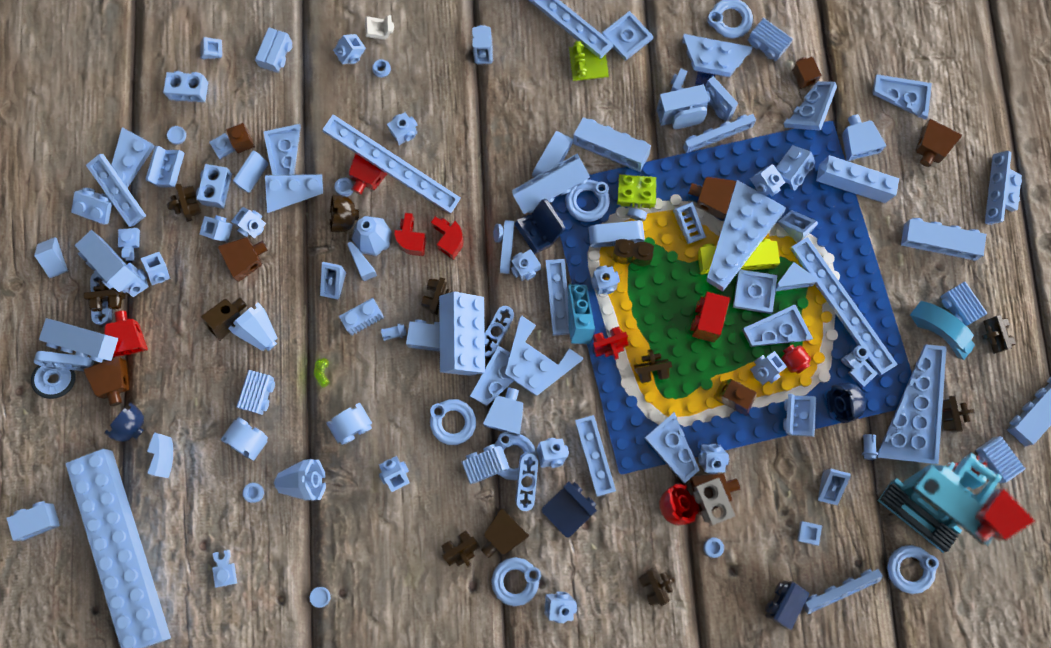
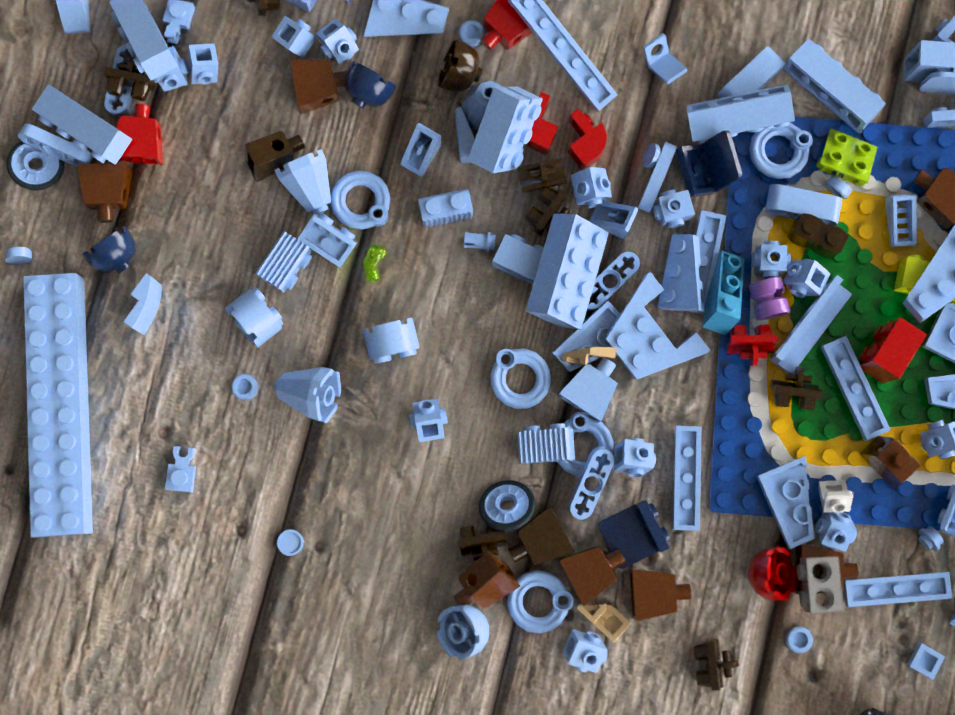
camera: 10 degrees right, 5 degrees up
none -> light blue tile [5,247,32,265]
none -> light blue bracket [298,213,357,267]
none -> light blue piece [331,170,391,230]
none -> dark blue cylinder [345,61,396,109]
none -> light blue cylinder [437,605,489,660]
none -> reddish brown torso [454,551,520,608]
none -> light blue piece [468,86,542,173]
none -> wheel [479,480,536,531]
none -> dark brown hips [517,158,567,193]
none -> reddish brown torso [559,545,626,606]
none -> tan slope [562,347,616,365]
none -> light blue brick [570,167,612,208]
none -> tan slope [577,604,631,643]
none -> light blue slope [589,201,638,240]
none -> reddish brown torso [629,569,691,621]
none -> light blue bracket [643,33,687,85]
none -> light blue wing [657,234,705,312]
none -> medium lavender wheel [749,277,790,321]
none -> light blue fence [769,275,852,373]
none -> light blue brick [783,259,831,298]
none -> white bracket [818,480,853,513]
none -> light blue plate [820,336,890,441]
none -> light blue plate [843,572,952,607]
none -> light blue plate [918,526,944,551]

